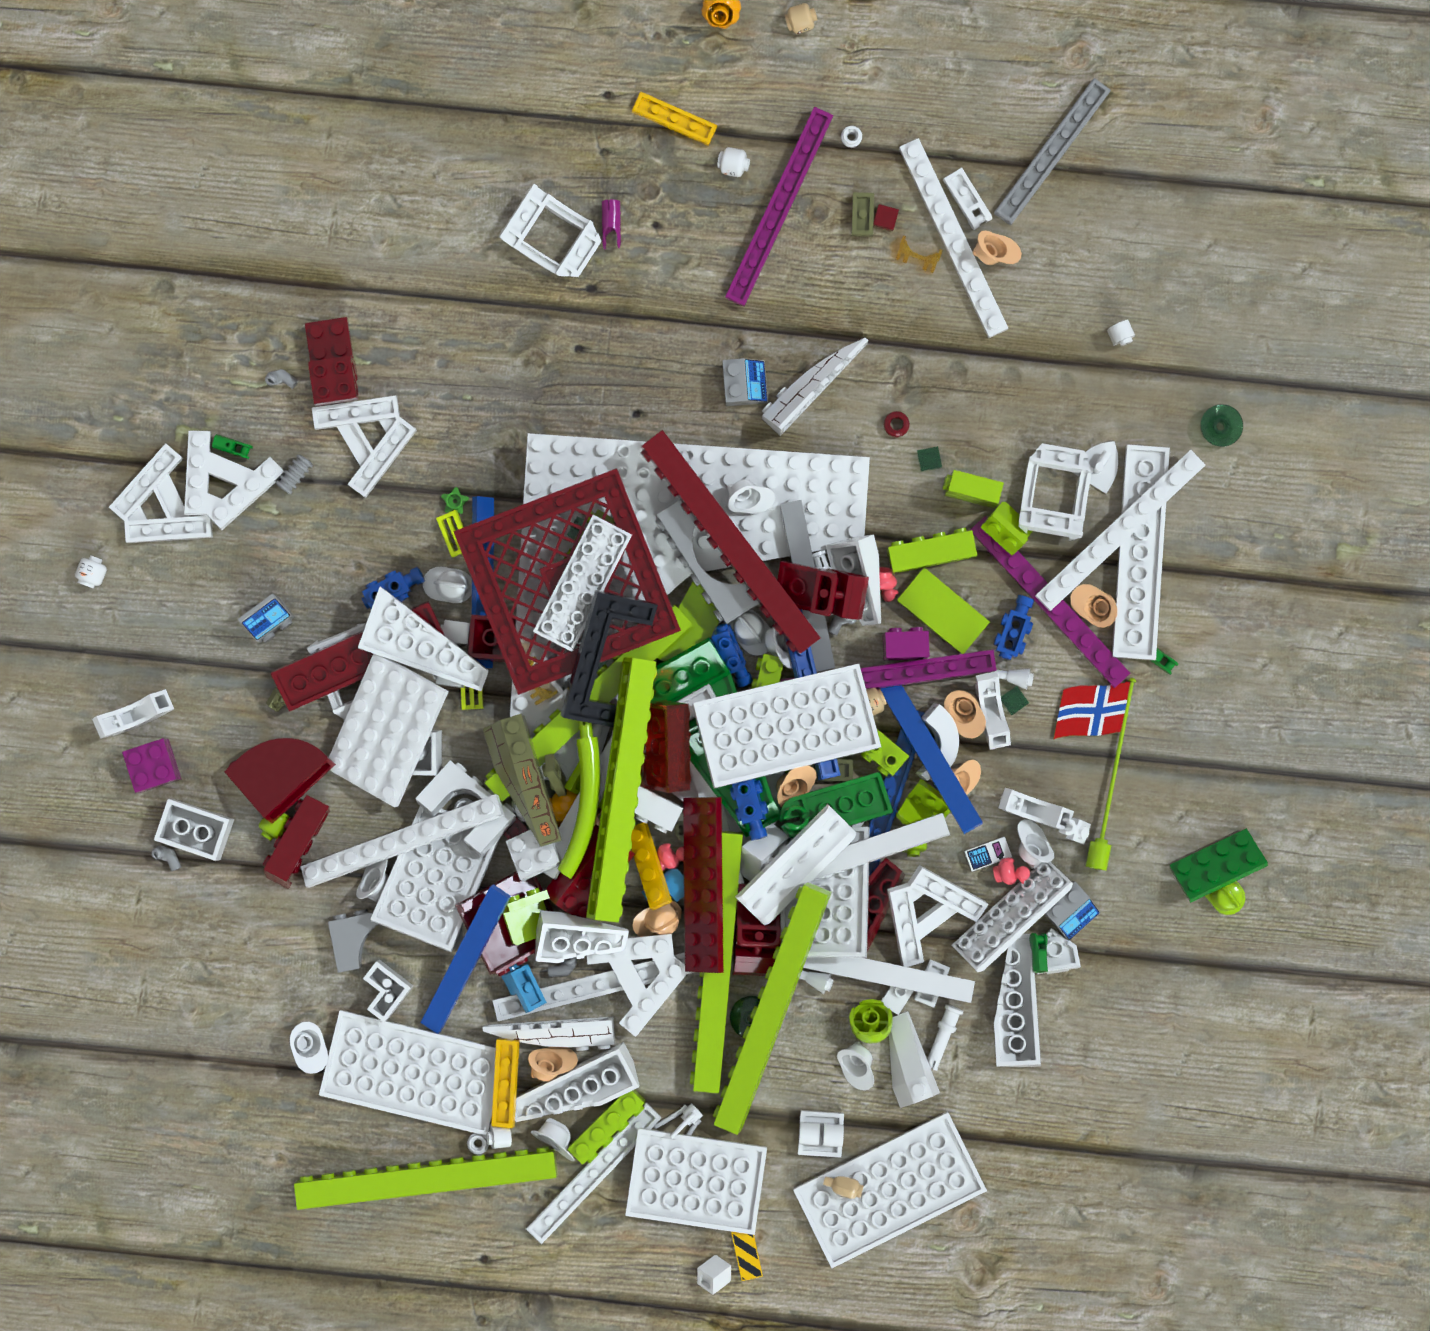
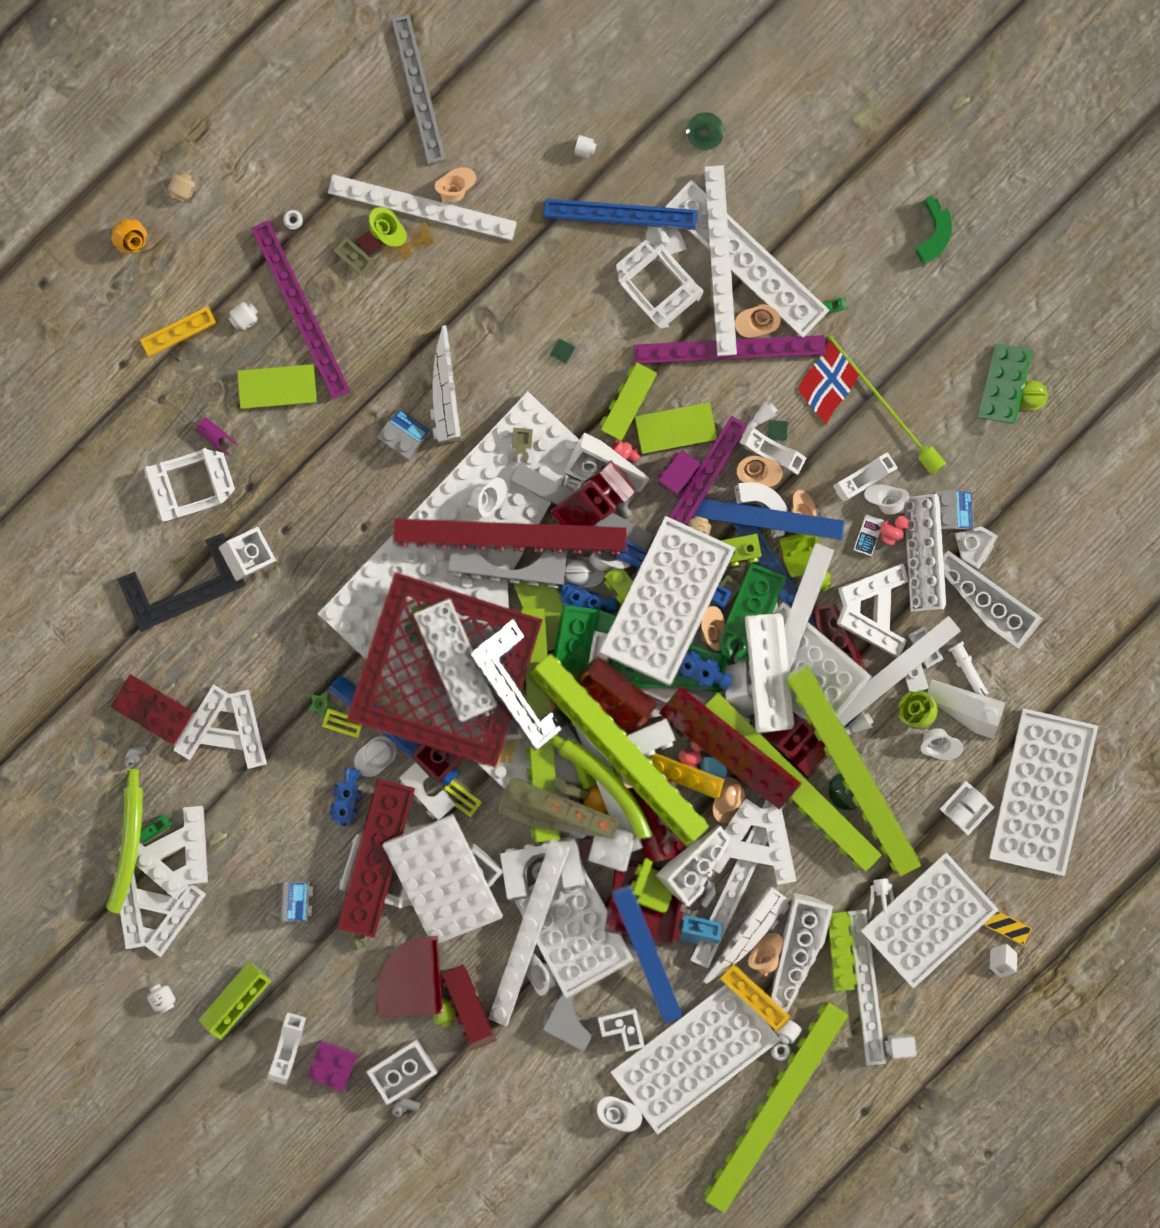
camera: 50 degrees left, 0 degrees up
light grey piece [276,454,313,494] -> none
white wing [358,586,489,691] -> none
white piece [531,1118,574,1162] -> none
tan plant [823,1176,864,1199] -> none
dark red piece [883,411,910,437] -> none
lime brick [942,470,1004,509] -> none
white plate [943,168,992,230] -> none
lime bracket [981,502,1033,556] -> none
blue brick [993,595,1034,660] -> none
green bar [1029,933,1048,973] -> none
white plate [1059,818,1091,844] -> none
none -> lime animal [106,769,143,913]
none -> black plate [117,533,247,632]
none -> lime brick [199,961,271,1040]
none -> white brick [218,527,276,581]
none -> lime tile [237,364,317,409]
none -> lime piece [369,207,407,247]
none -> olive plate [512,428,533,462]
none -> blue tile [543,199,697,230]
none -> white brick [885,1034,916,1059]
none -> green arch [914,195,952,266]

